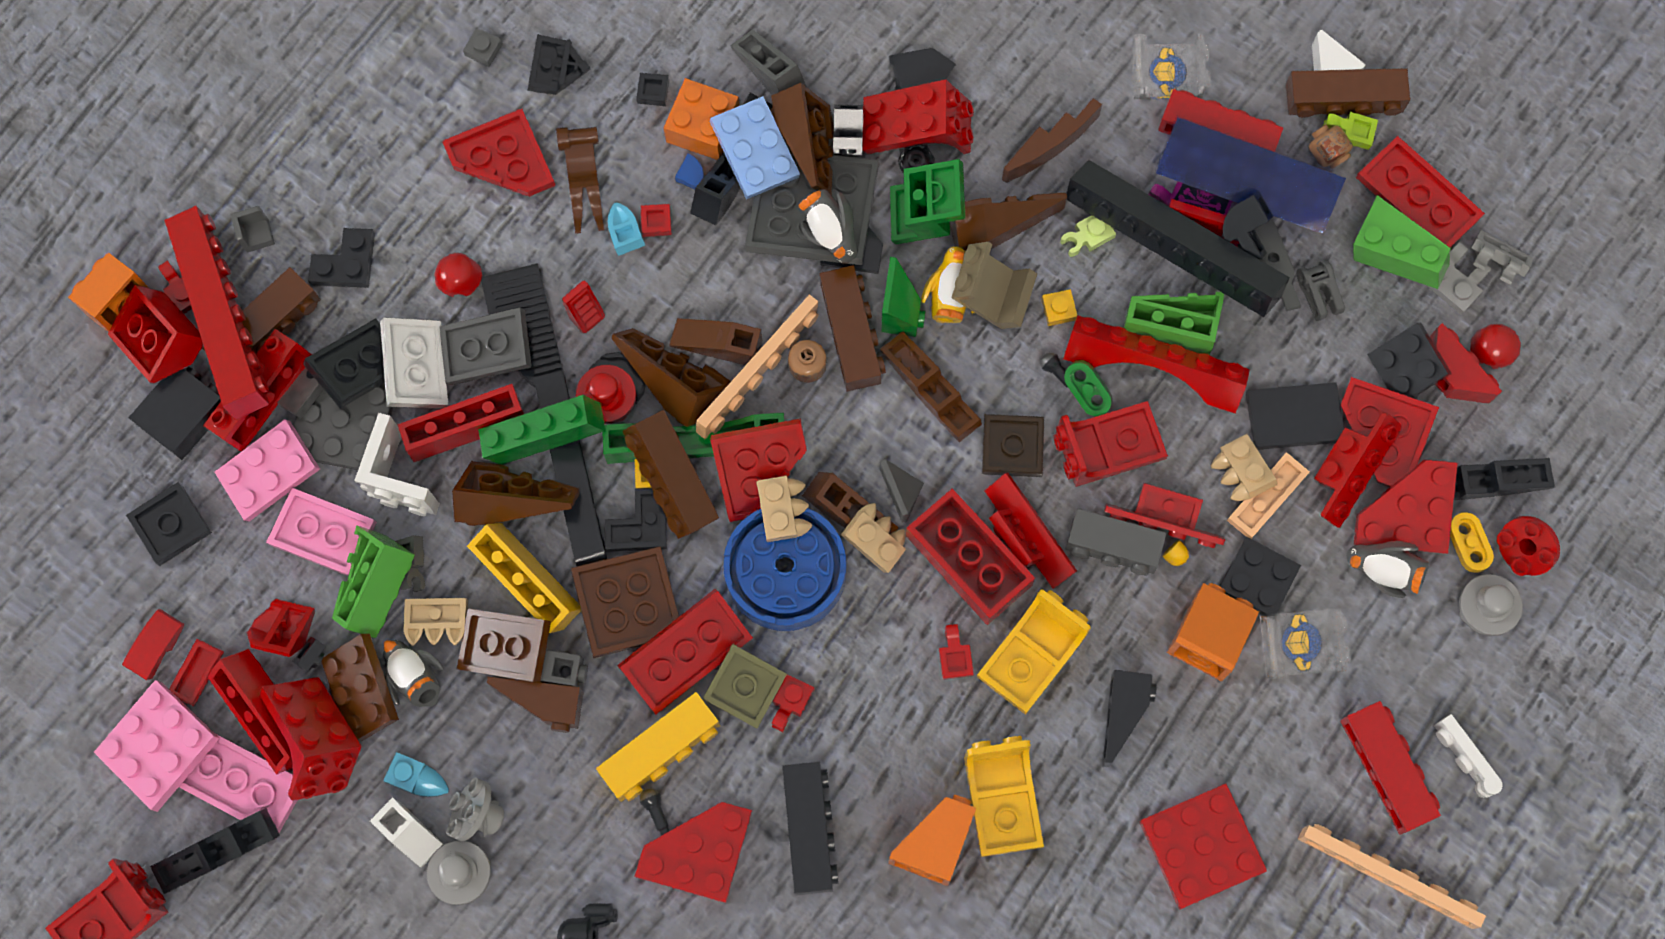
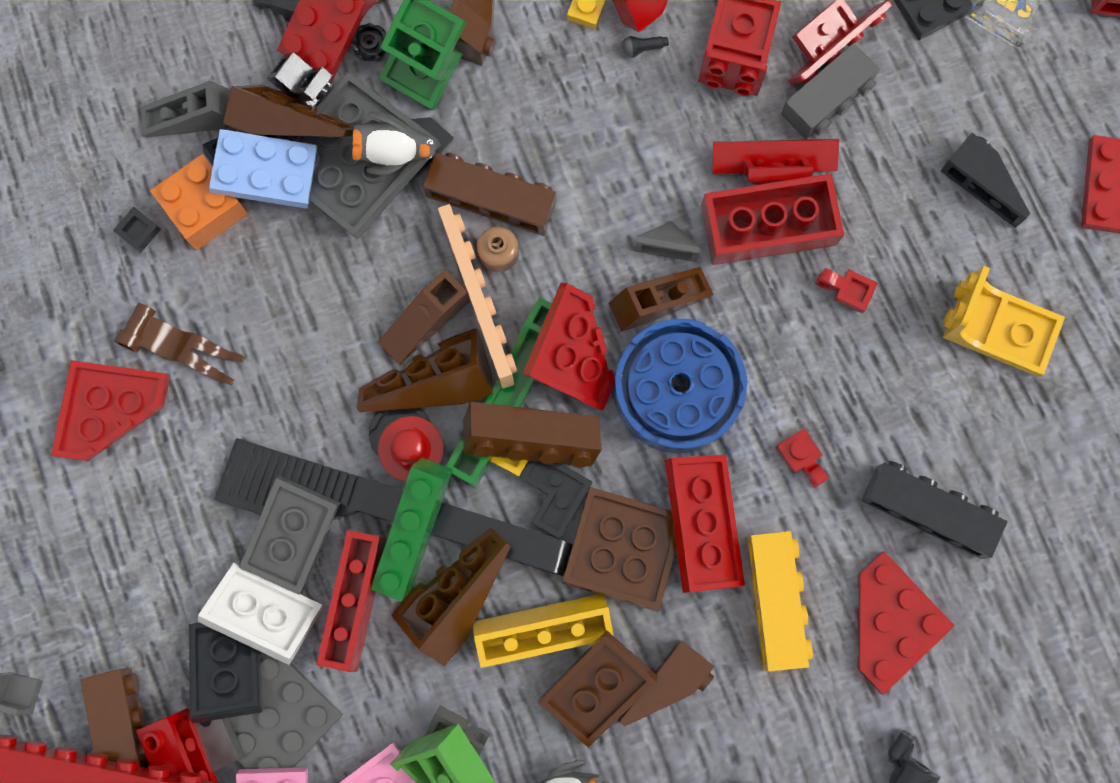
camera: 60 degrees left, 5 degrees up
black plate [308,228,375,288] -> none
white bracket [354,413,440,516] -> none
tan plate [404,598,468,646] -> none
red hair [434,253,482,297] -> none
black slope [527,34,590,95] -> none
dark grey brick [540,650,588,687] -> none
red slope [562,280,605,333] -> none
medium azure plate [608,202,646,256] -> none
black piece [640,788,669,836] -> none
red plate [641,204,672,237] -> none
blue tile [675,153,704,190] -> none
black slope [690,153,741,225] -> none
olive plate [702,644,787,729] -> none
tan plate [757,476,812,542] -> none
tan plate [841,503,906,573] -> none
reddish brown slope [880,332,982,442] -> none
green slope [881,257,926,337] -> none
orange slope [888,795,976,886] -> none
animal [921,246,974,323] -> none
dark tan panel [951,242,1037,329] -> none
yellow bracket [976,589,1091,715] -> none
dark brown tile [982,414,1044,477] -> none
green plate [1064,360,1113,417] -> none
yellow hinge [1162,540,1189,566] -> none
orange slope [1166,583,1259,682] -> none

